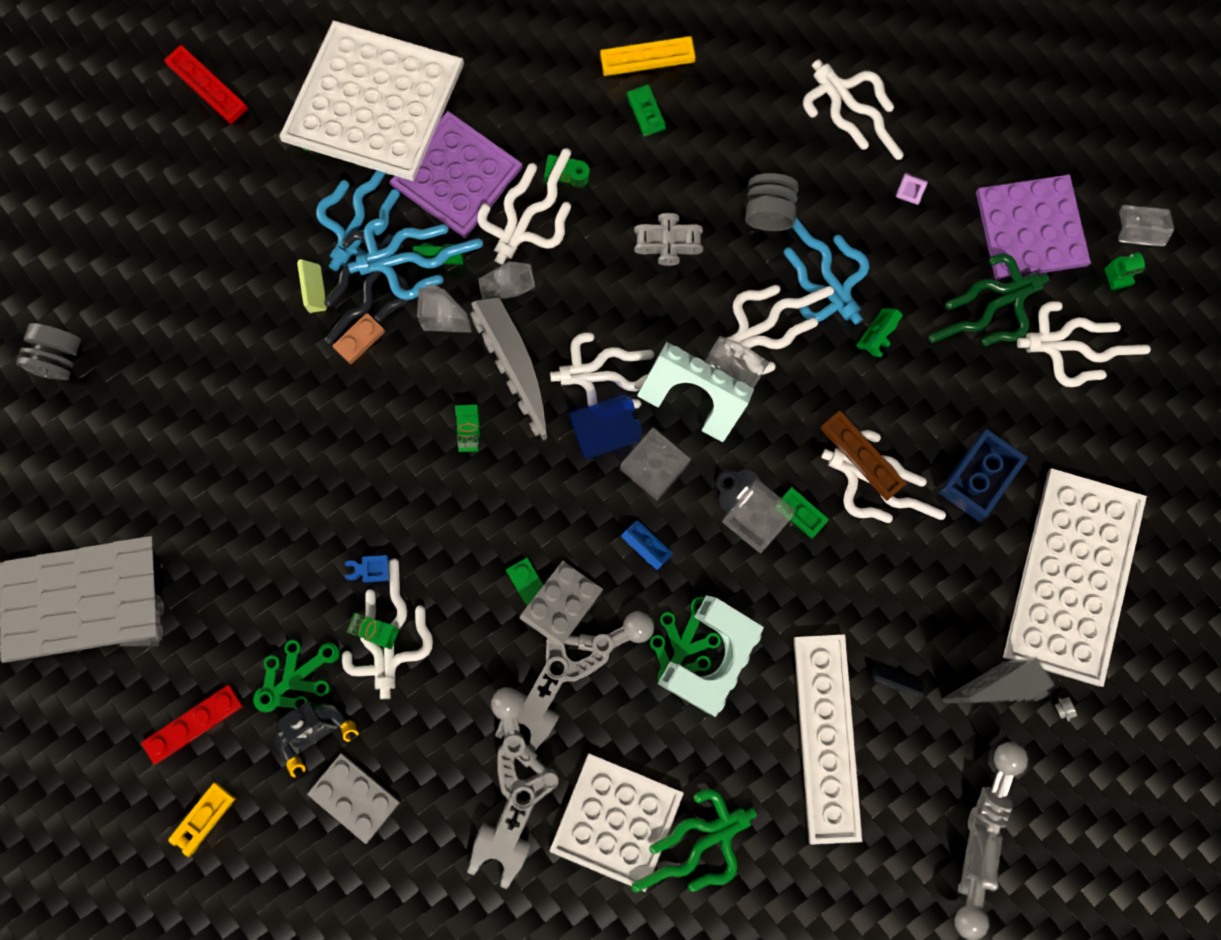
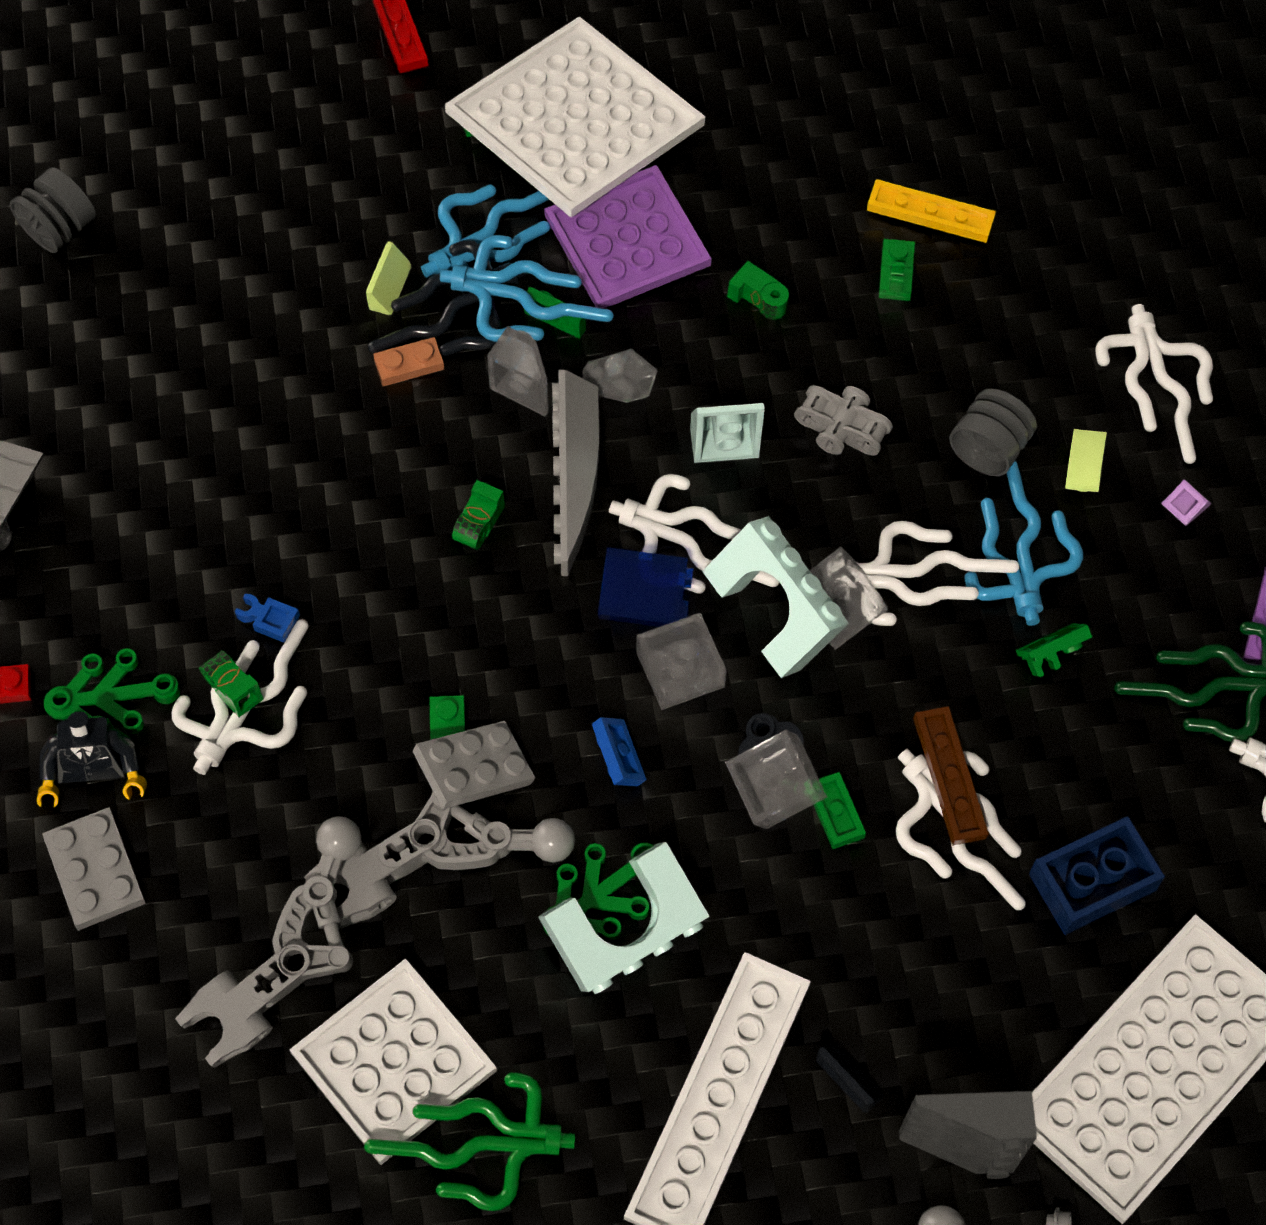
camera: 30 degrees right, 15 degrees down
white plant [477,148,571,265] -> none
none -> light aqua slope [690,403,765,463]
none -> yellowish green slope [1065,429,1107,492]

